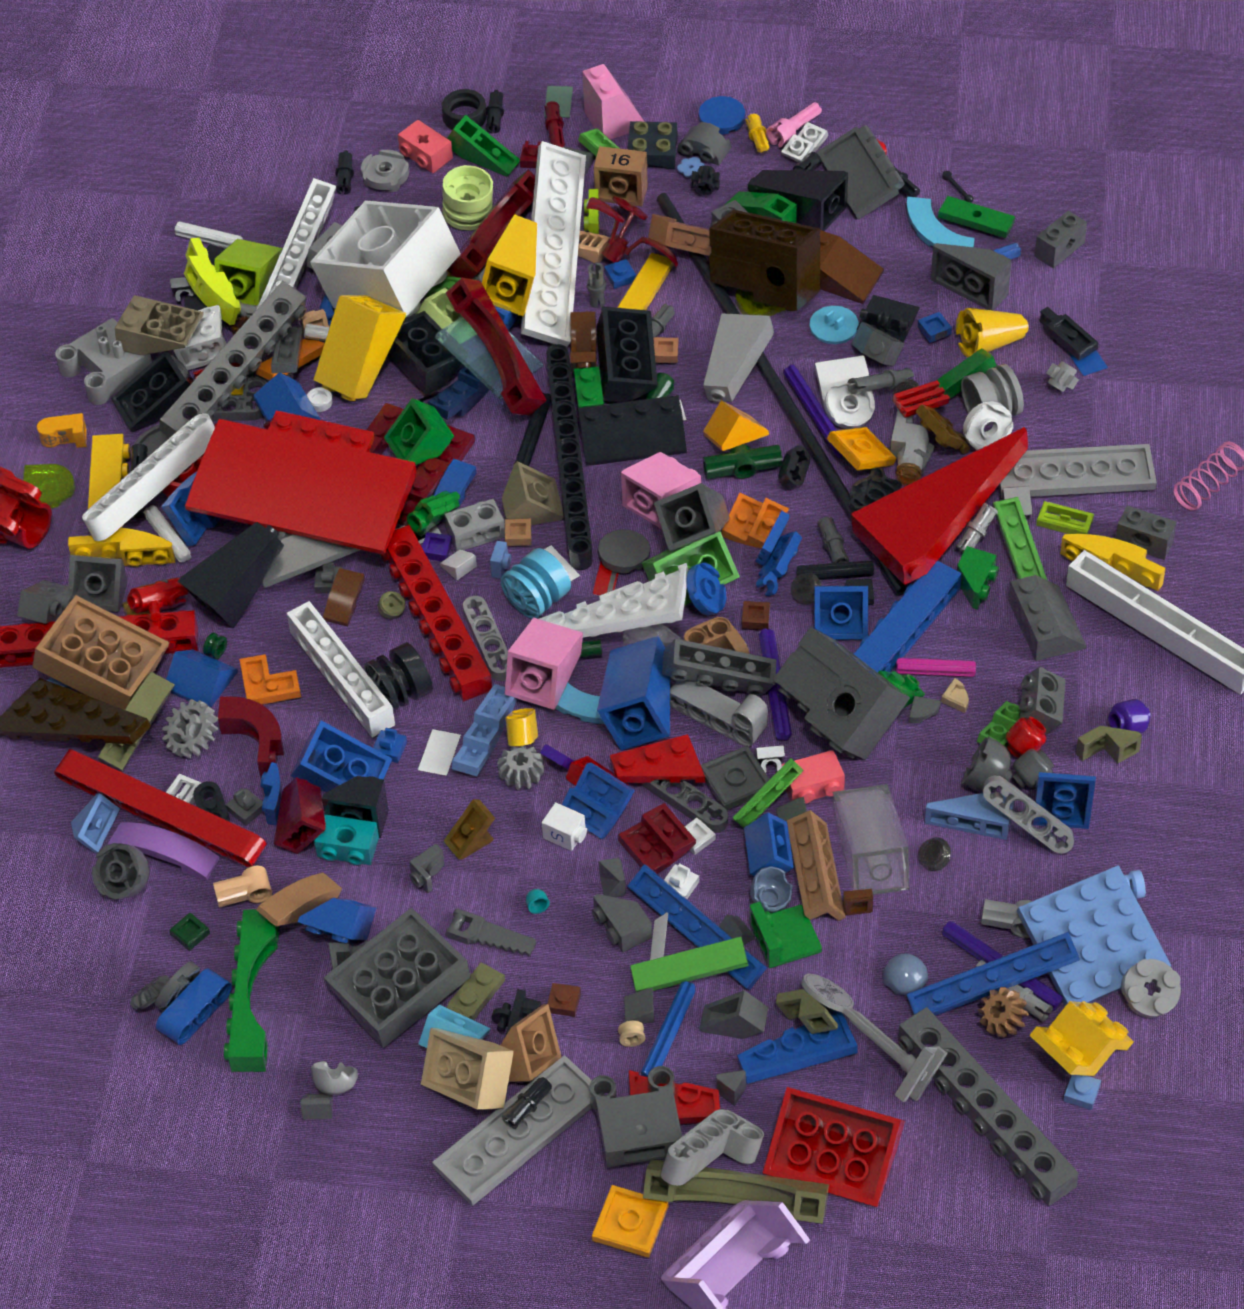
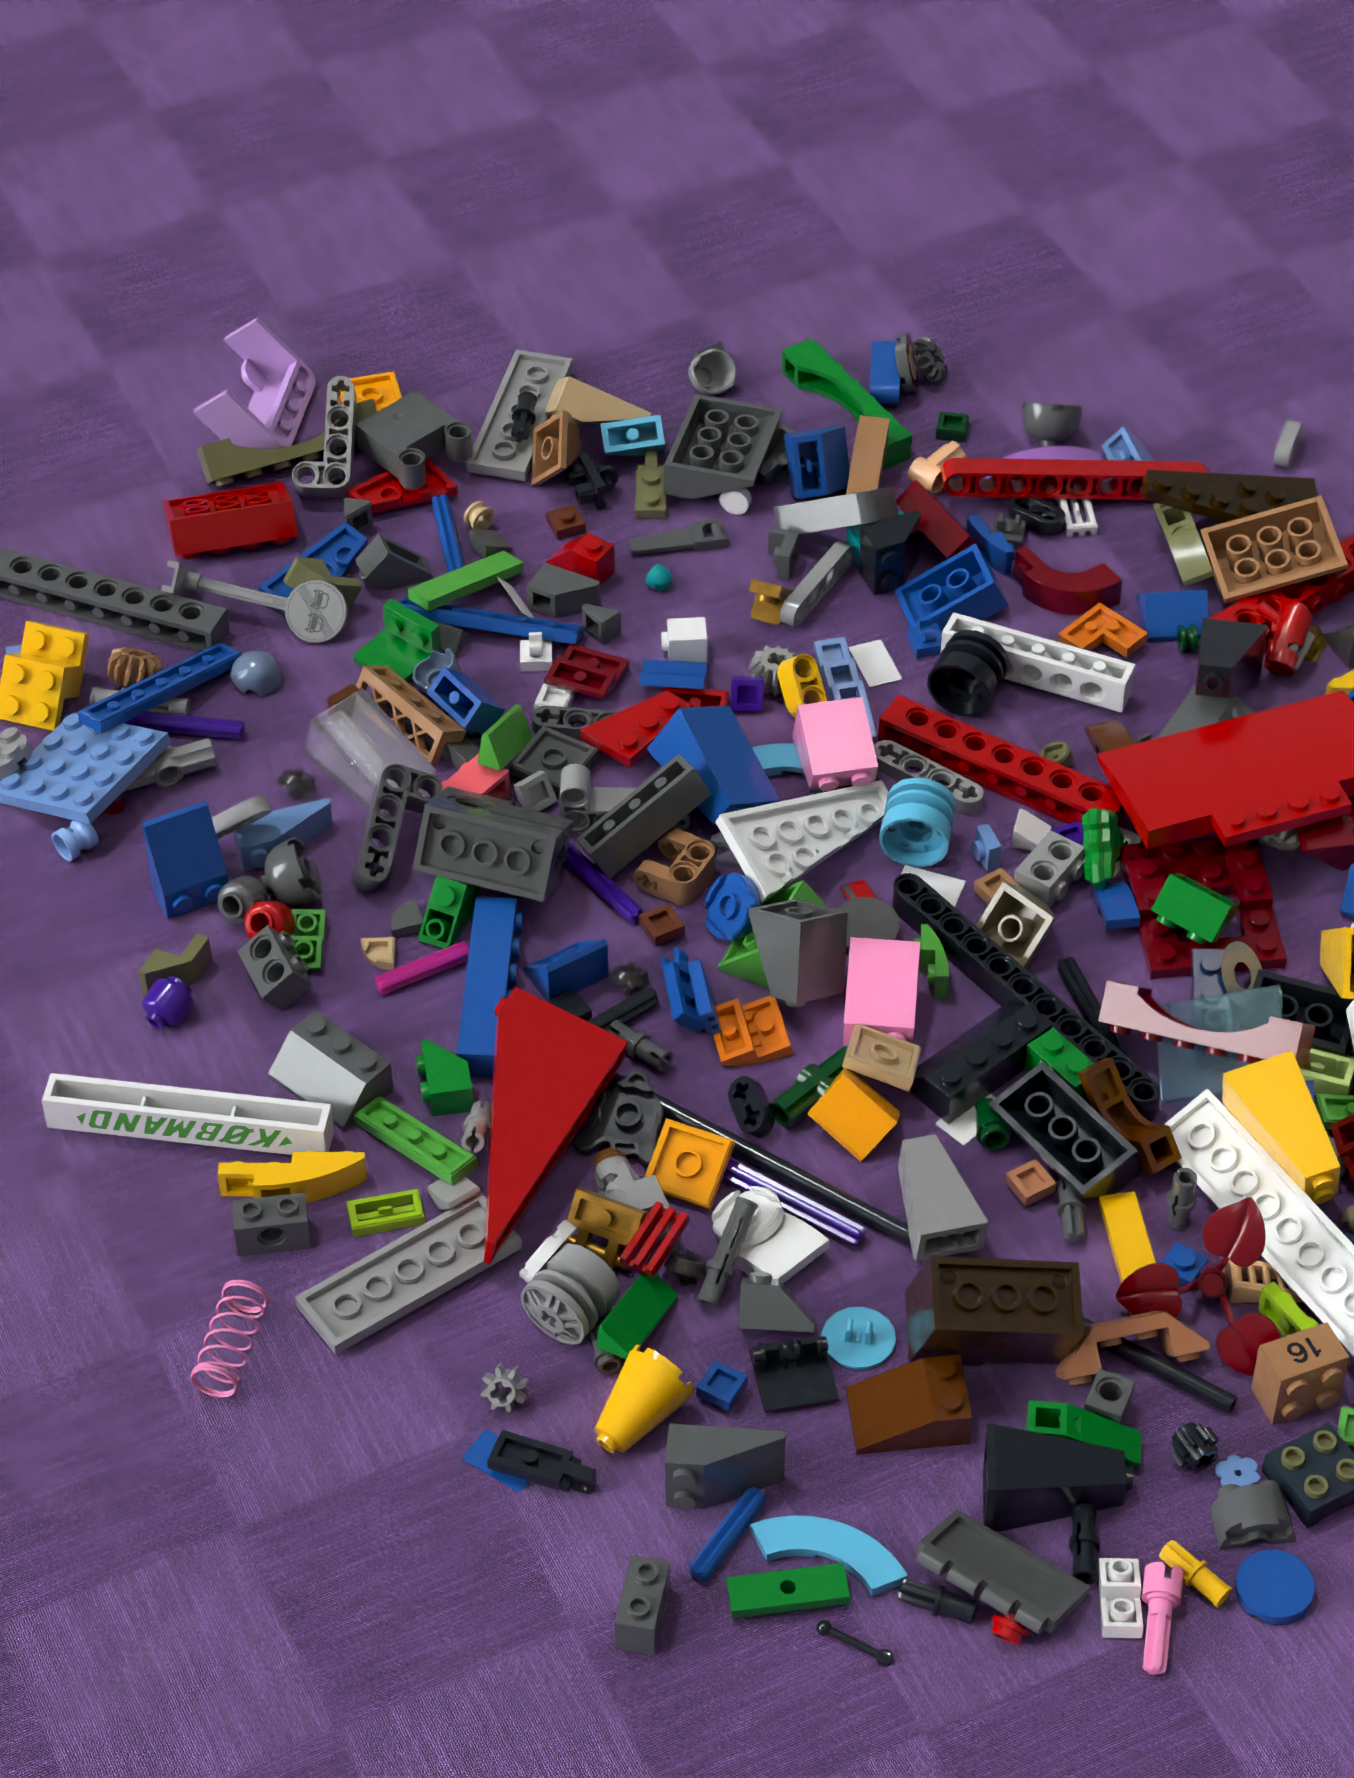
camera: 145 degrees right, 5 degrees down
light grey gear [162,699,218,759] -> none
none -> dark grey beam [352,764,443,893]
none -> red slope [547,533,615,586]
none -> beam [774,486,898,534]
none -> light grey beam [780,541,854,627]
none -> tan plate [842,1023,921,1092]
none -> bright green slope [914,924,949,999]

